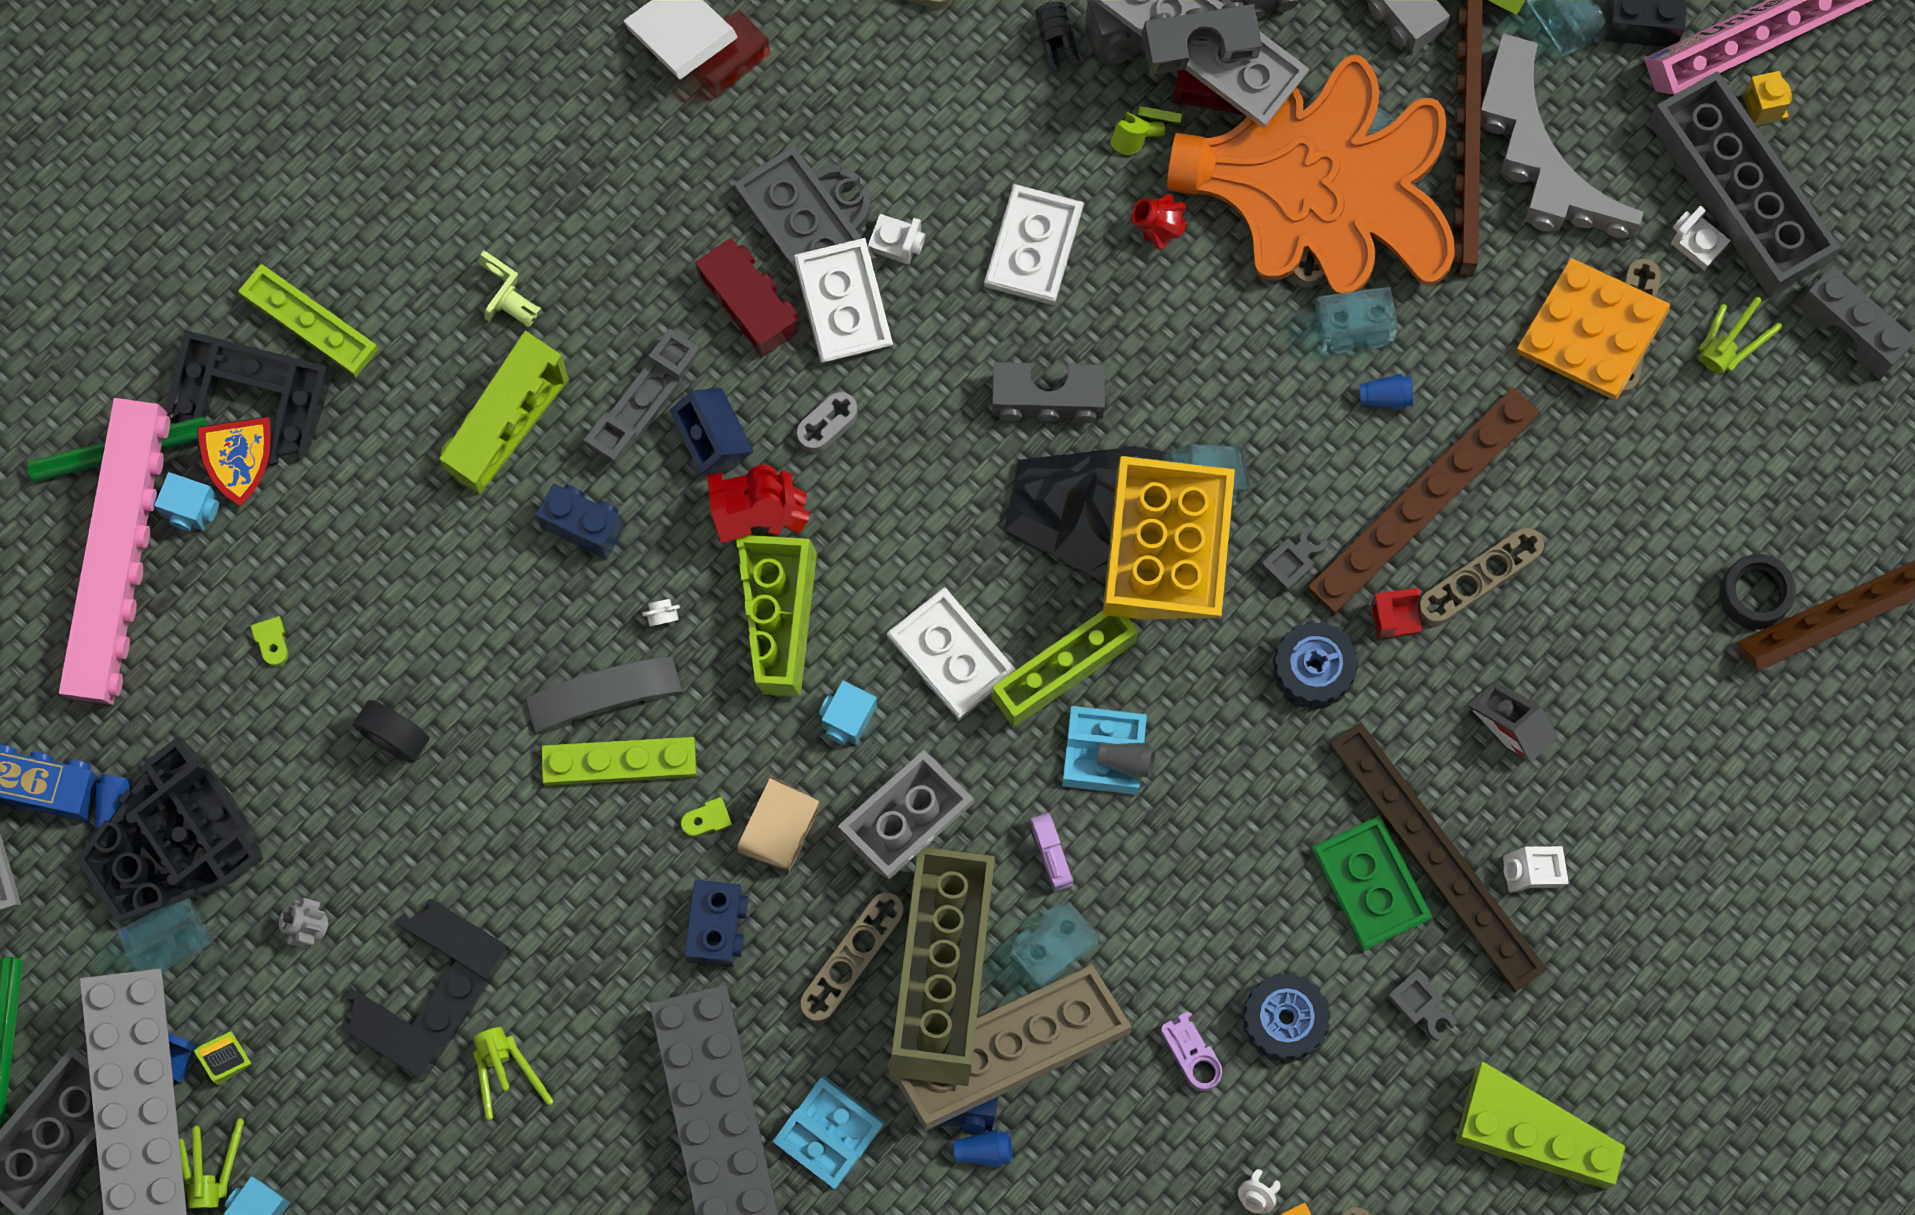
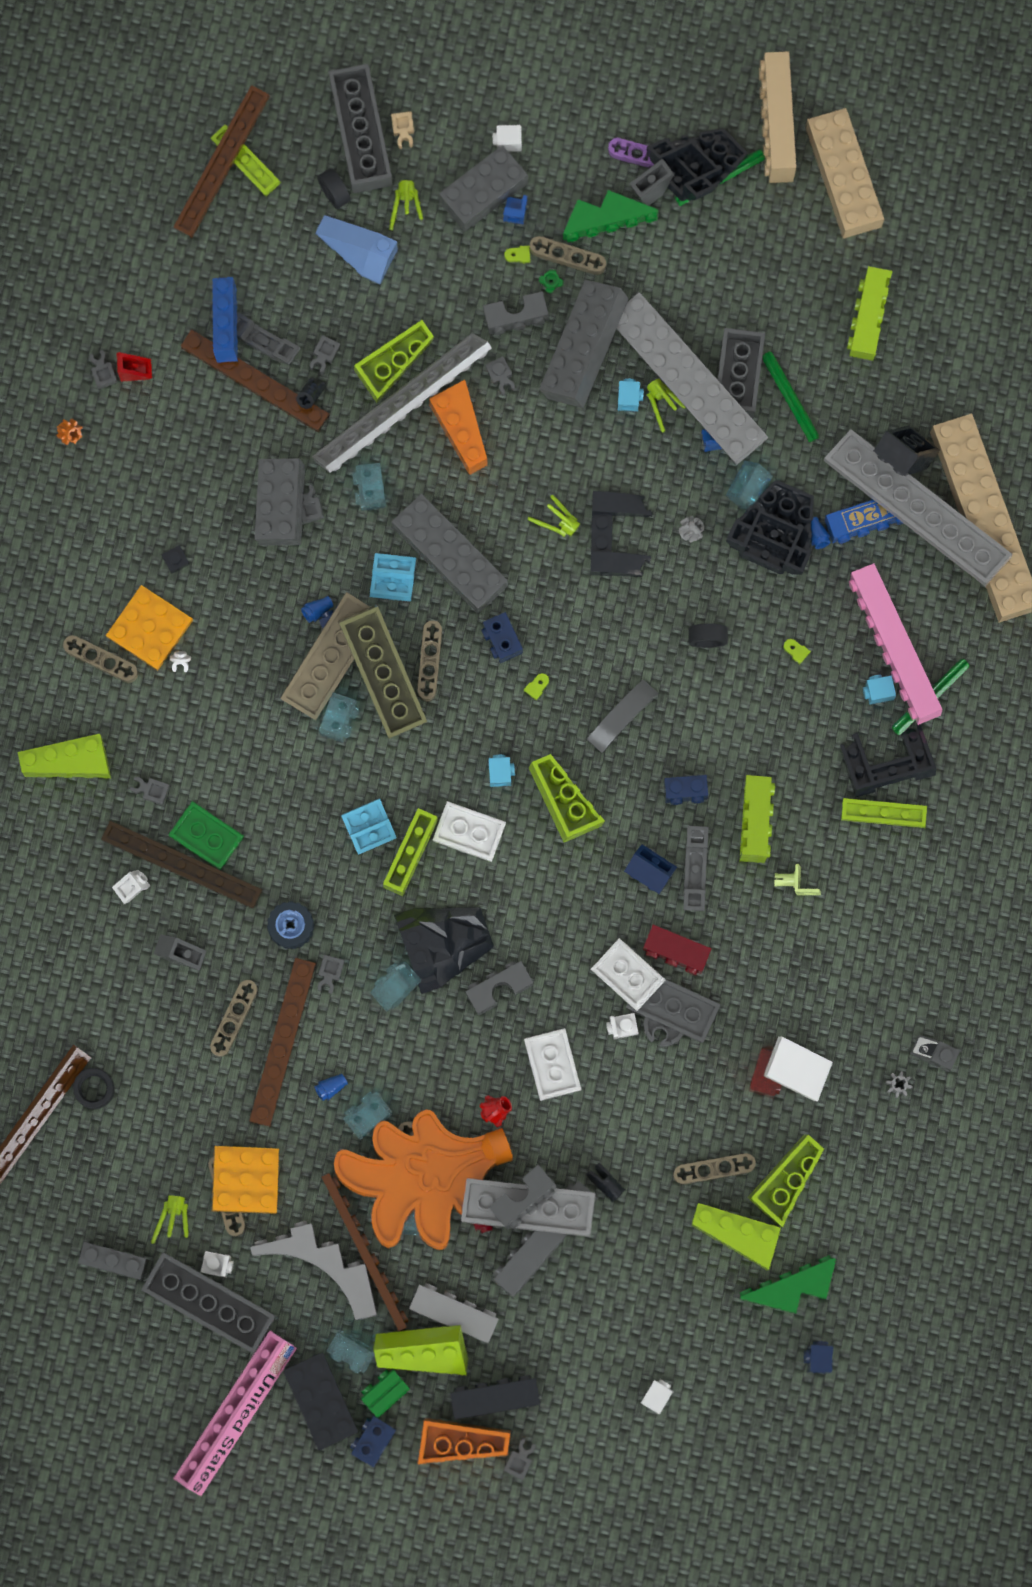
camera: 150 degrees right, 5 degrees up
slope [194,1031,252,1086] -> none
shield [197,416,271,506] -> none
lime plate [542,737,697,786] -> none
white plate [642,599,680,626] -> none
red hips [707,464,810,543] -> none
tan piece [737,776,820,874] -> none
light grey beam [797,392,858,454] -> none
light grey slope [838,750,975,879] -> none
lavender piece [1030,812,1073,893] -> none
dark grey cone [1097,742,1156,780] -> none
yellow slope [1103,456,1235,619] -> none
lime piece [1110,112,1165,155] -> none
lime piece [1137,106,1184,125] -> none
lavender piece [1160,1012,1222,1091] -> none
black wheel [1242,973,1330,1063] -> none
red panel [1371,588,1422,640] -> none
yellow brick [1742,71,1792,126] -> none

